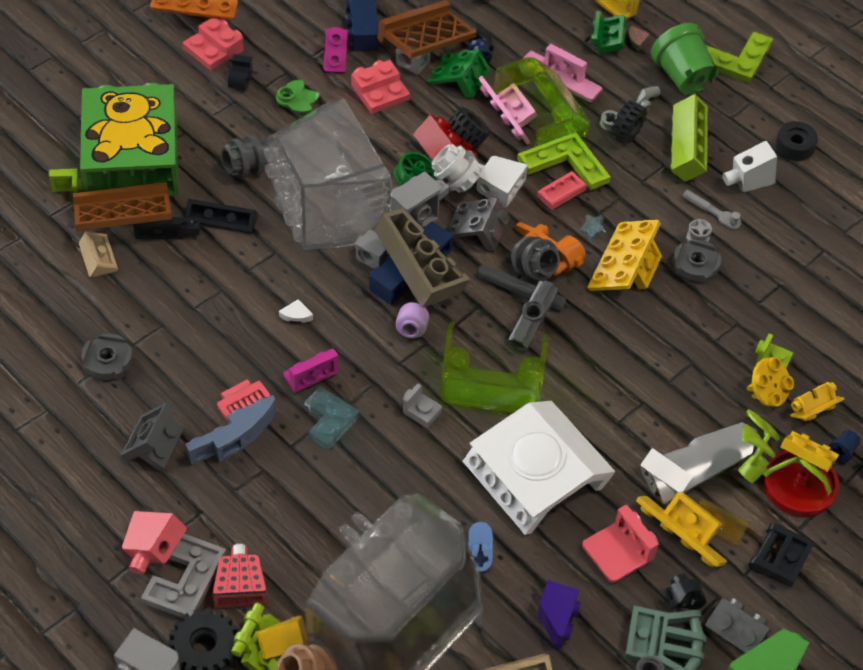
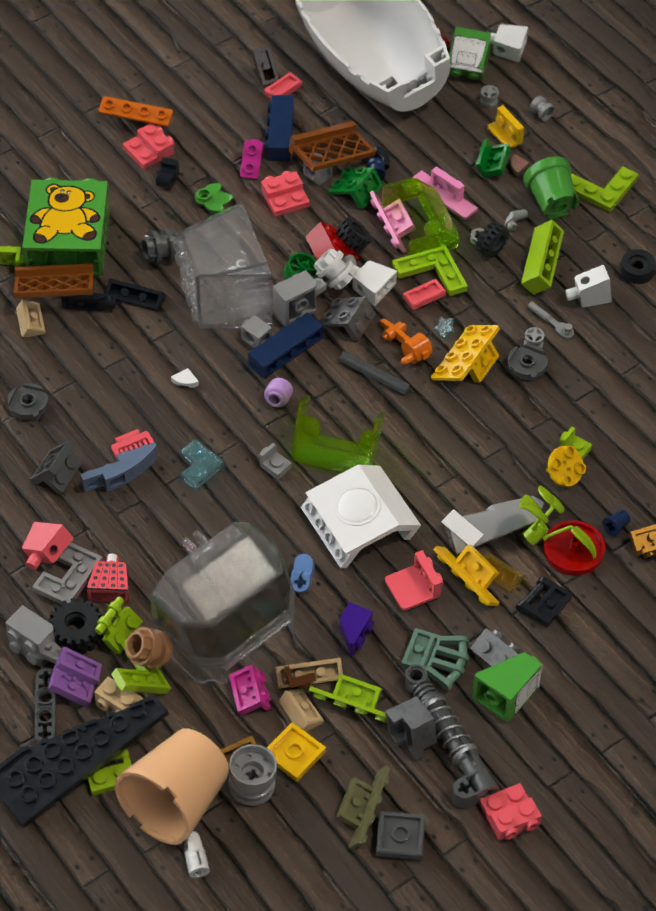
camera: 10 degrees right, 0 degrees up
yellow slope [256,615,309,659] -> none
dark pink bracket [283,348,338,393] -> none
dark tan wedge [374,208,470,307] -> none
dark grey piece [508,280,559,351] -> none
dark grey piece [511,236,560,281] -> none
black piece [665,574,707,611] -> none
yellow plate [781,431,839,472] -> none
yellow hinge [790,382,845,421] -> none

